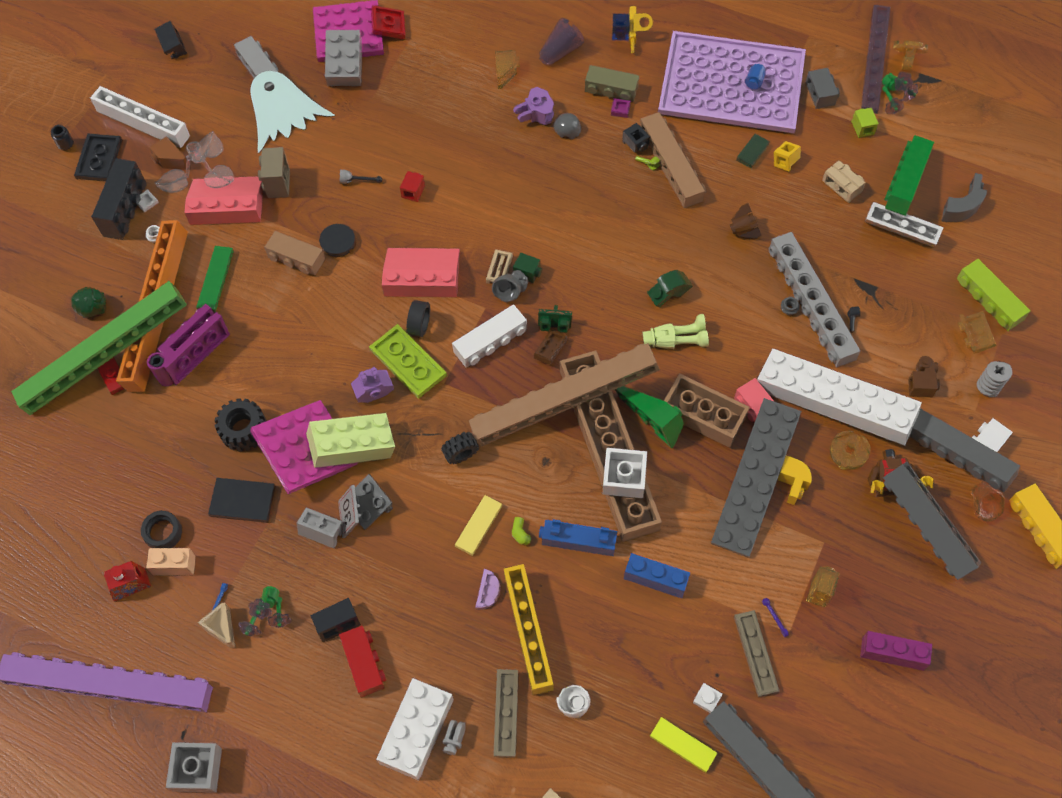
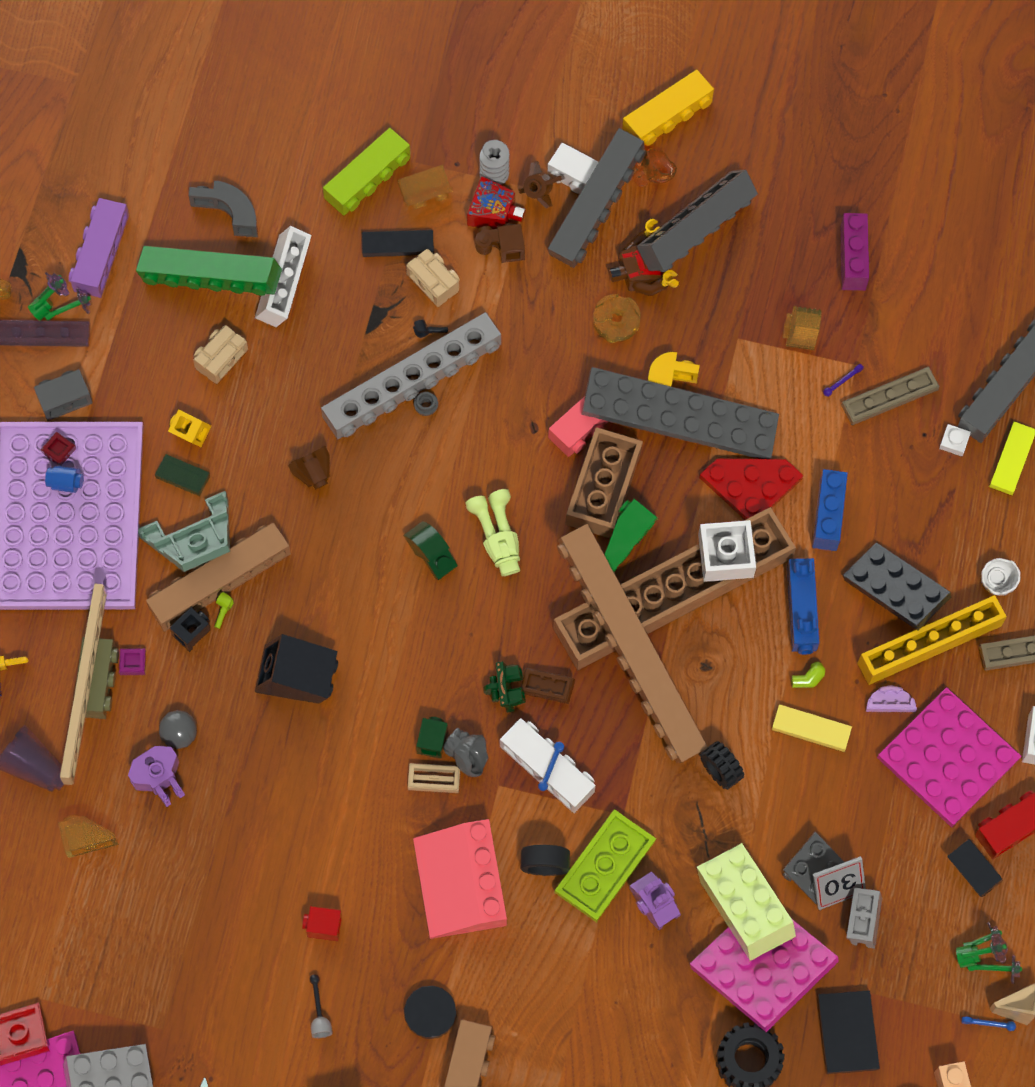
camera: 105 degrees left, 5 degrees up
white brick [757,349,922,445] -> none
lime brick [851,108,879,138] -> none
none -> dark red tile [41,432,76,466]
none -> tan tile [60,583,107,785]
none -> medium lavender brick [69,198,129,298]
none -> sand green wing [138,491,230,572]
none -> black slope [255,634,338,704]
none -> black tile [362,230,434,257]
none -> tan brick [406,249,460,307]
none -> red torso [467,176,526,229]
none -> reddish brown brick [519,161,565,208]
none -> blue hinge [538,742,564,791]
none -> red plate [699,458,804,520]
none -> plate [843,543,951,631]
none -> dark pink plate [877,687,1021,828]

